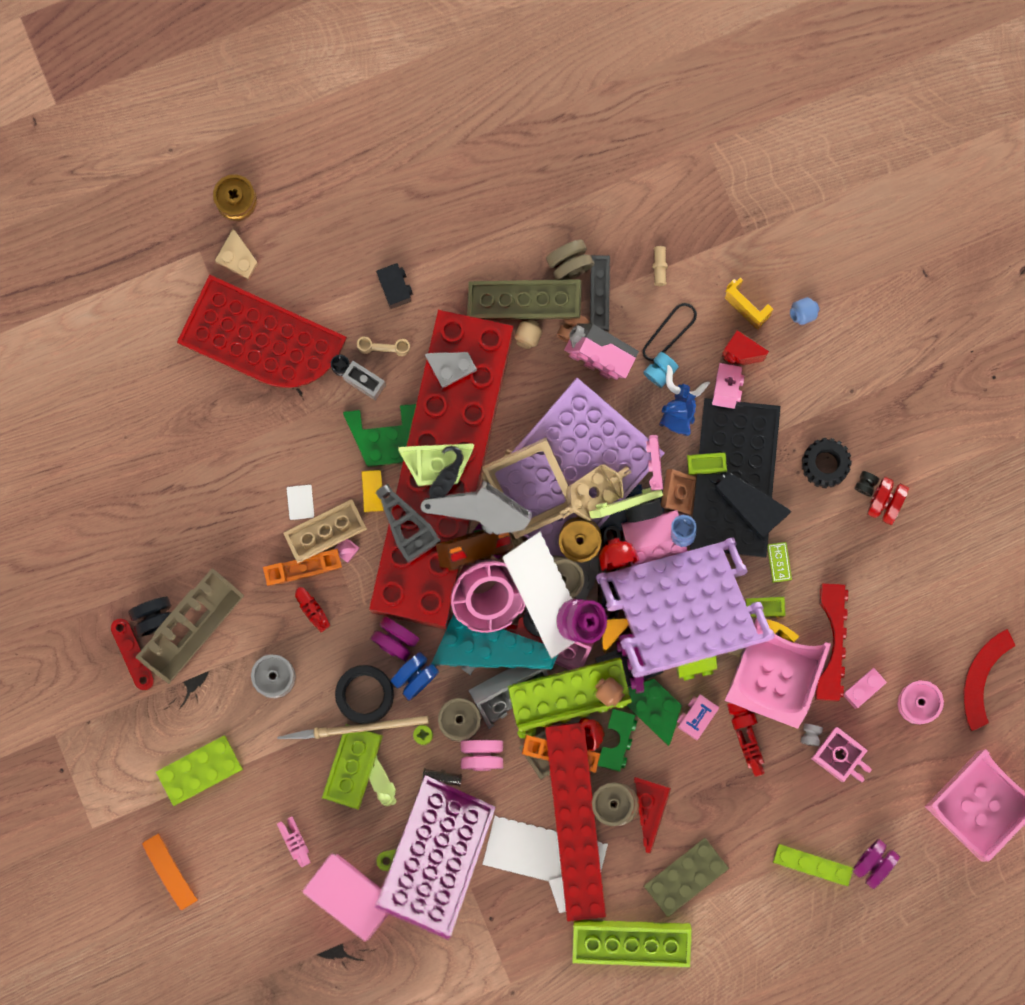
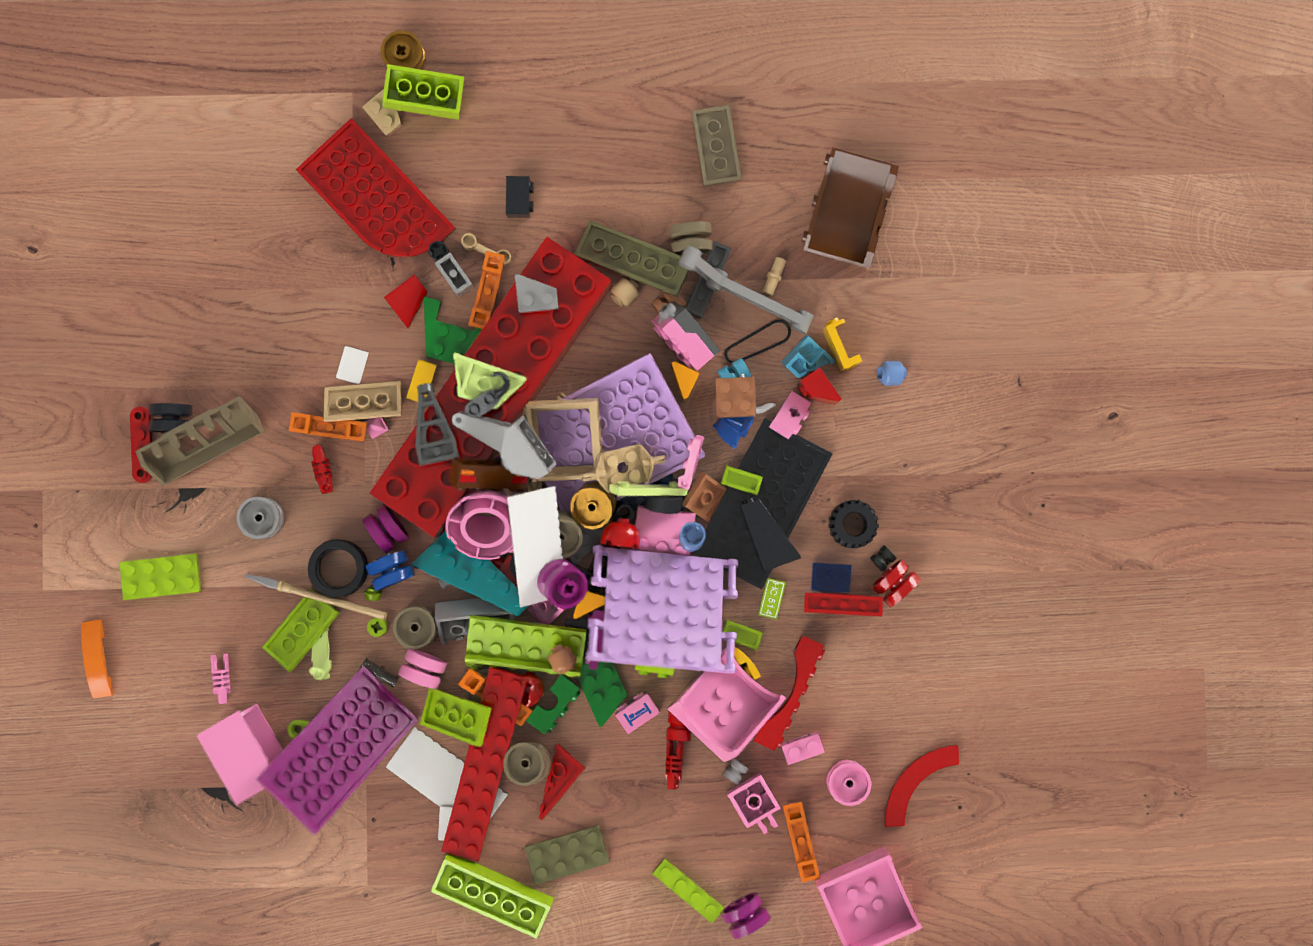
camera: 20 degrees right, 5 degrees up
none -> lime plate [363,586,382,601]
none -> lime slope [382,64,464,120]
none -> red slope [384,275,428,328]
none -> lime plate [420,688,491,746]
none -> orange slope [468,251,505,329]
none -> light orange slope [671,361,699,402]
none -> light grey piece [678,245,814,334]
none -> dark tan plate [692,105,742,187]
none -> nougat plate [715,377,756,418]
none -> medium azure slope [781,334,836,378]
none -> orange slope [783,801,820,883]
none -> reddish brown panel [801,147,899,269]
none -> red window [804,592,883,617]
none -> clear blue plate [811,563,851,593]

